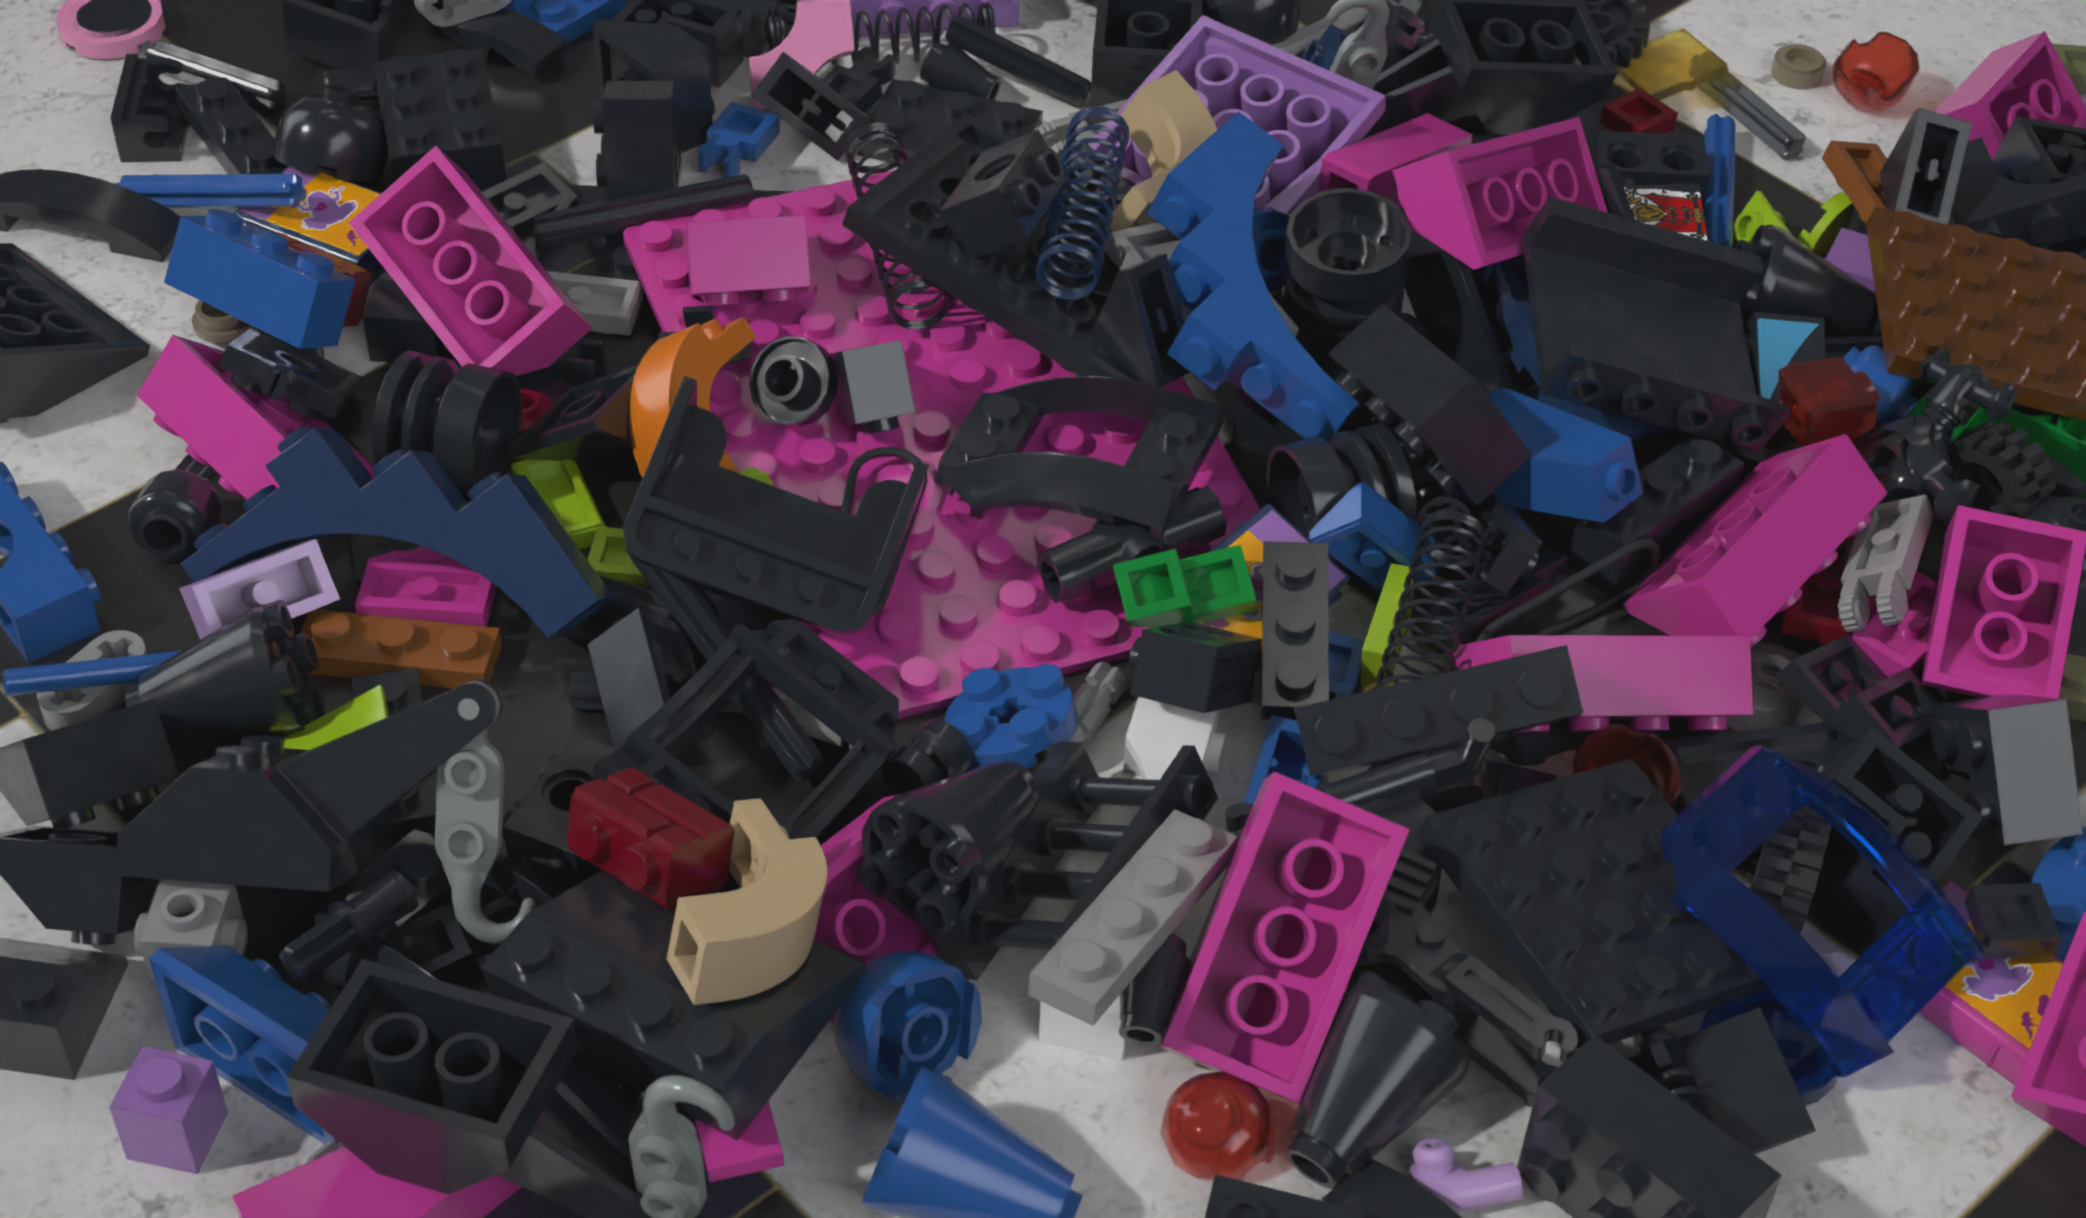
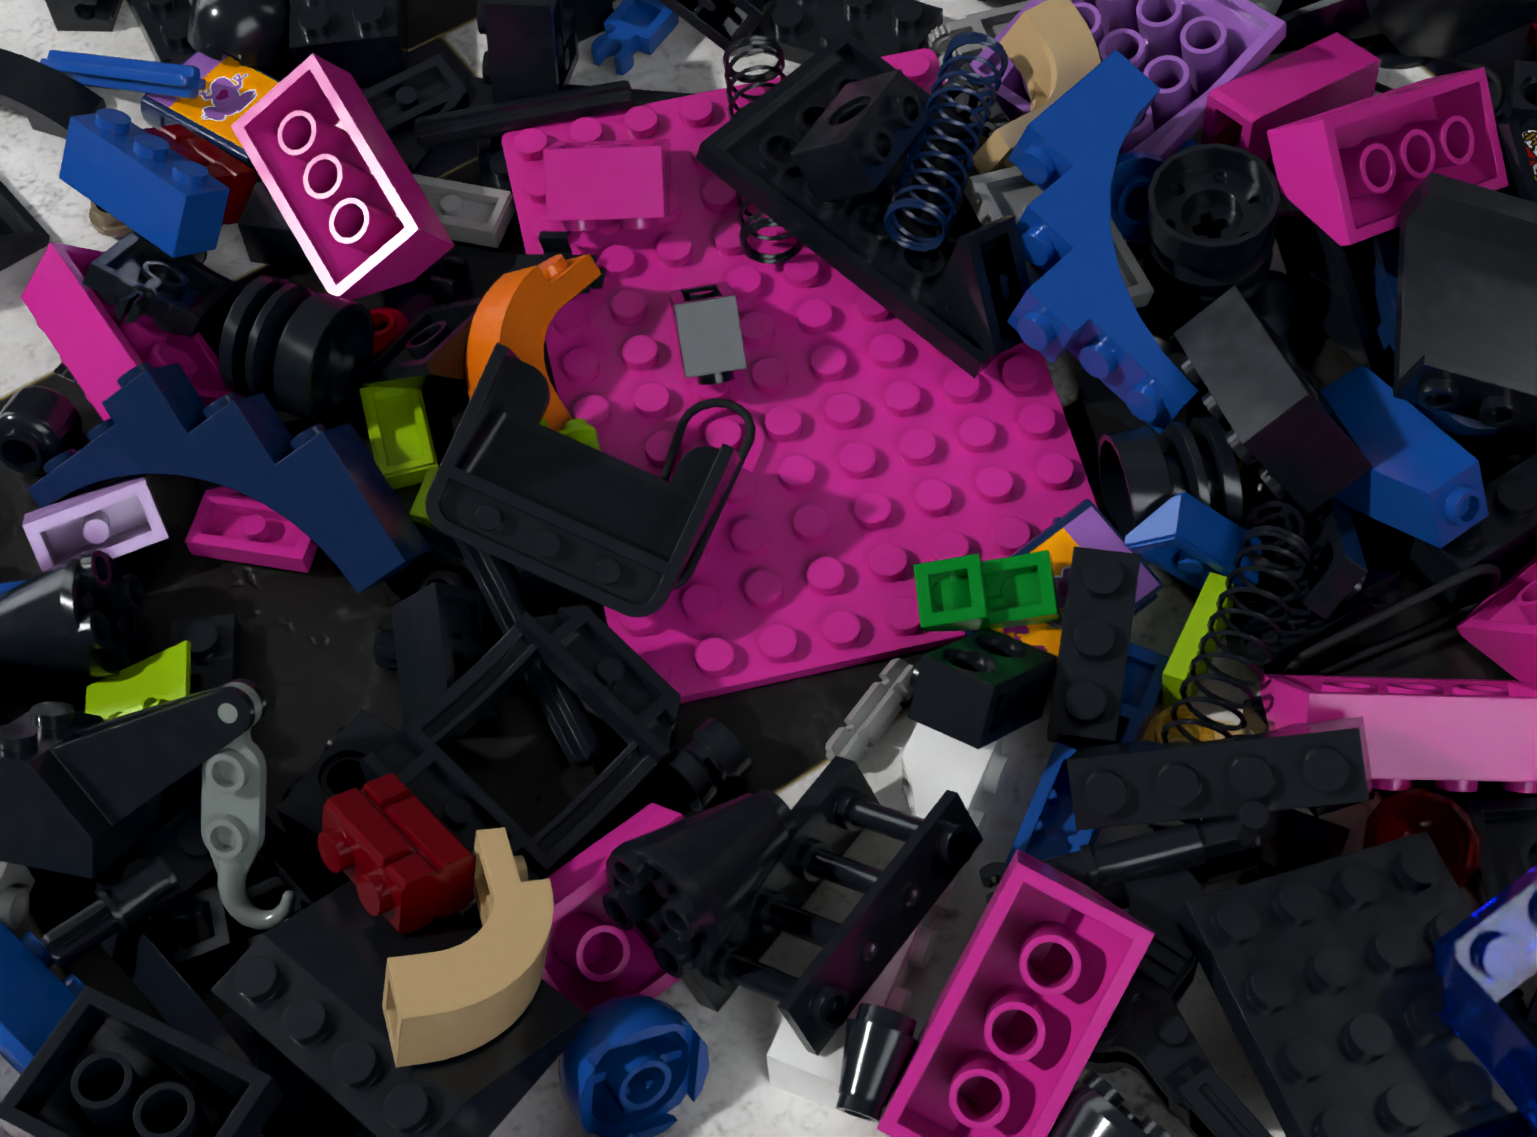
camera: 15 degrees right, 10 degrees up
dark orange plate [300,609,502,689] -> none
black plate [749,336,839,427] -> none
black wedge [936,376,1225,540] -> none
blue plate [944,664,1078,770] -> none
light grey plate [1028,810,1237,1026] -> none
black piece [1037,486,1227,603] -> none

